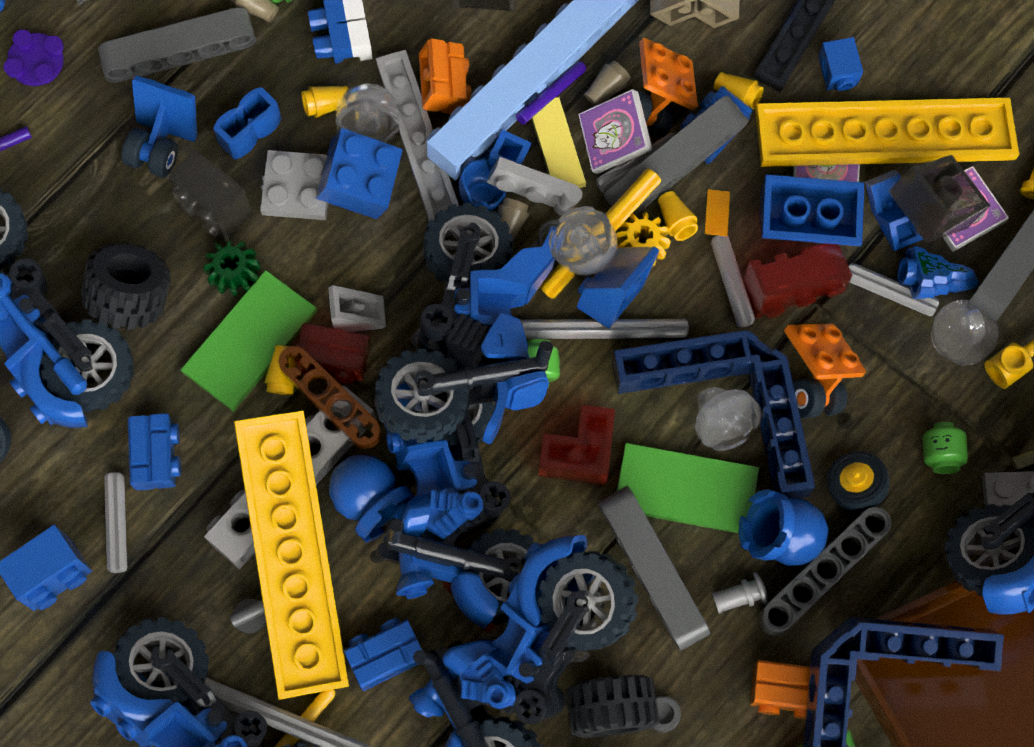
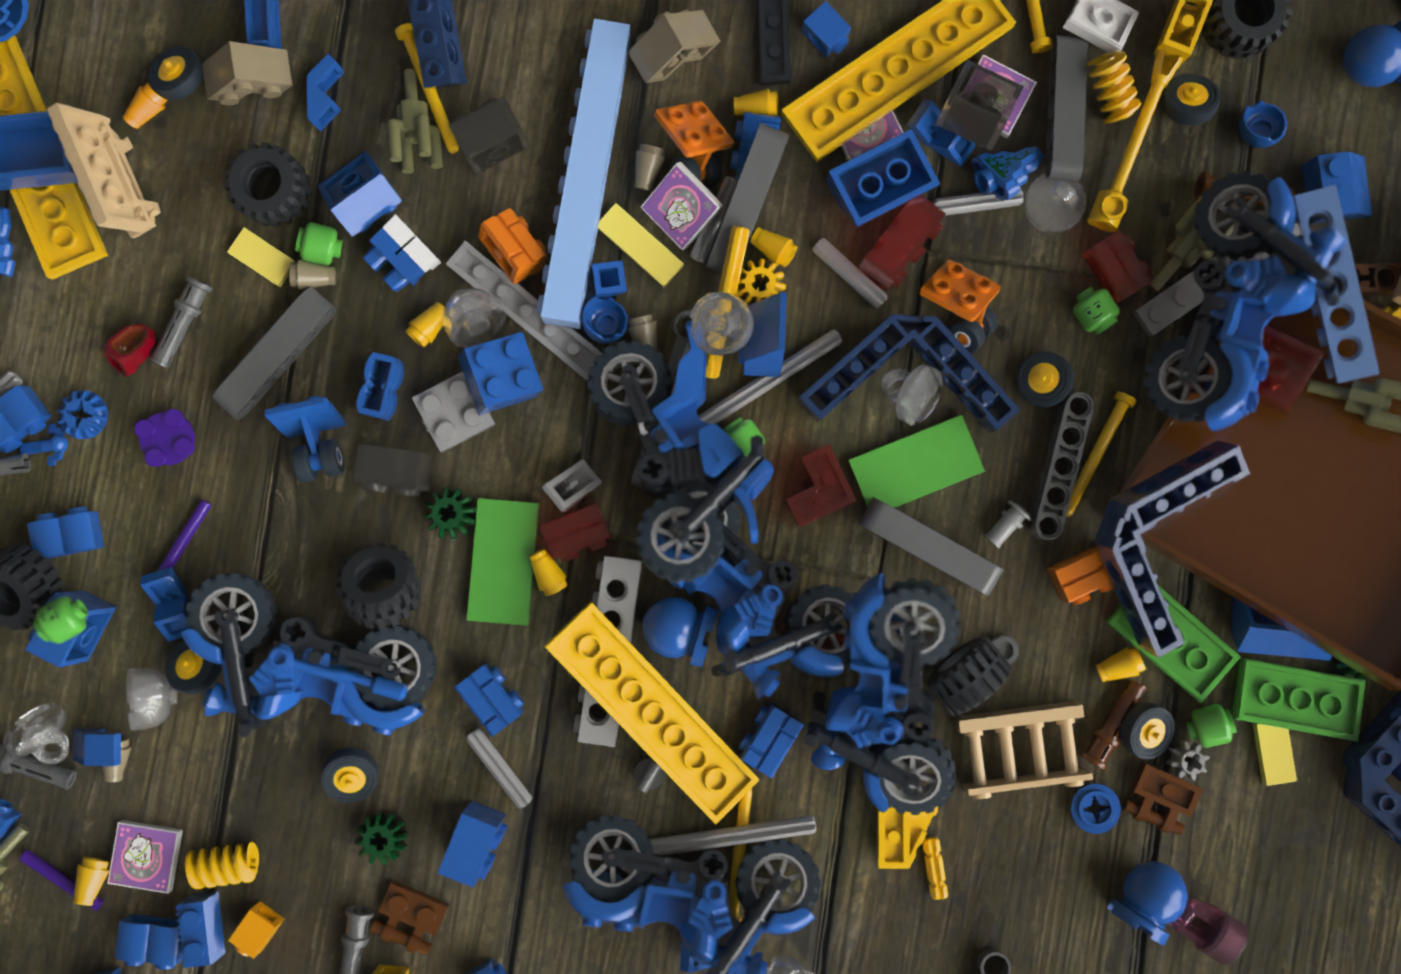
camera: 30 degrees left, 15 degrees up
reddish brown beam [278,346,381,449] -> none
light grey plate [487,157,582,216] -> none
dark purple bar [516,61,586,125] -> none
light orange sticker [705,189,730,236] -> none
blue tile [738,489,829,566] -> none
none -> yellow bar [1066,391,1137,518]
none -> clear red brick [1082,230,1152,303]

